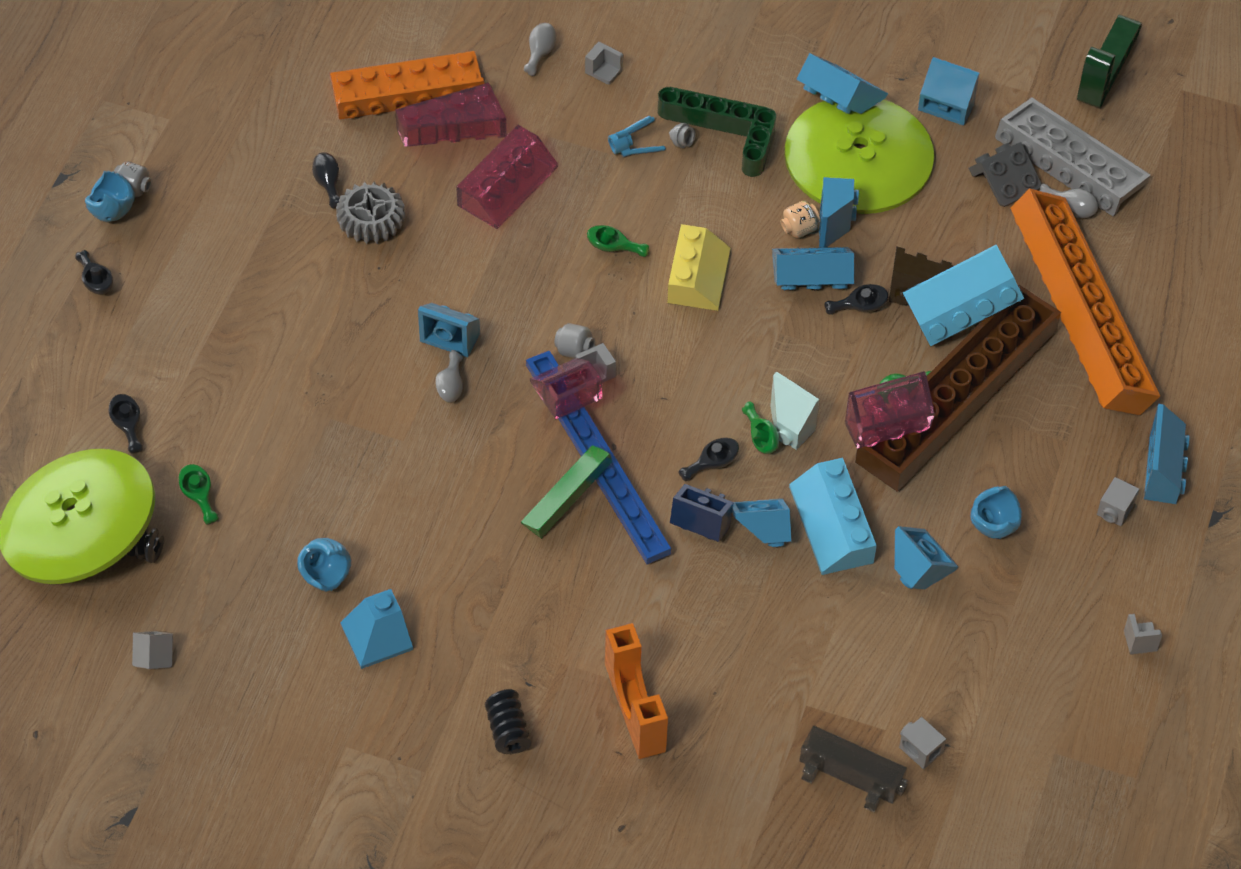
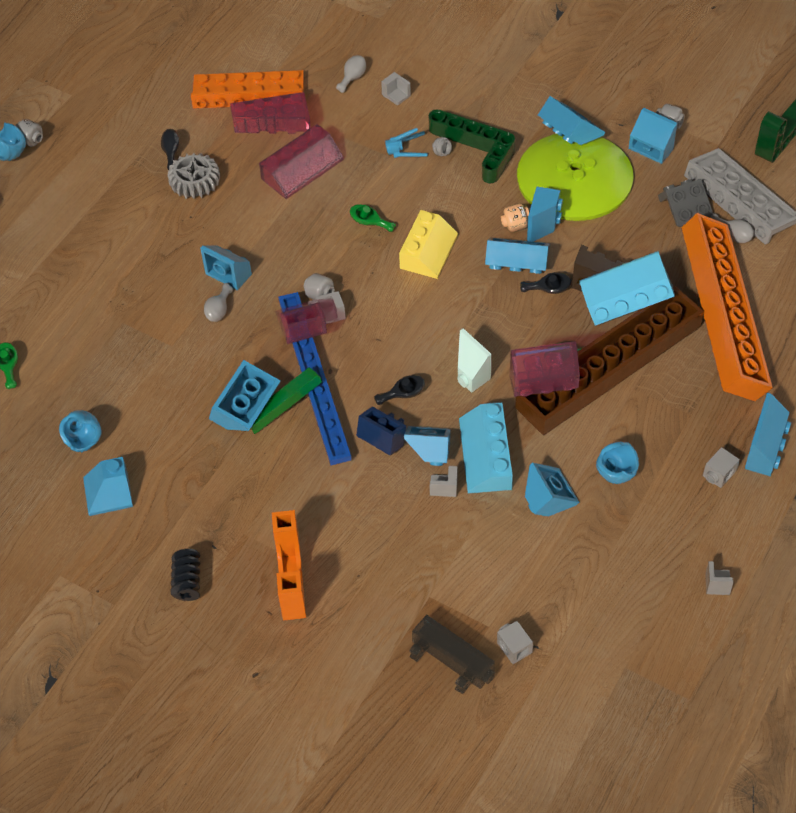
camera: 15 degrees right, 0 degrees up
green piece [742,401,779,454] -> none
none -> dark azure slope [209,360,280,431]
none -> light grey panel [430,466,457,497]
none -> light grey head [656,104,685,129]

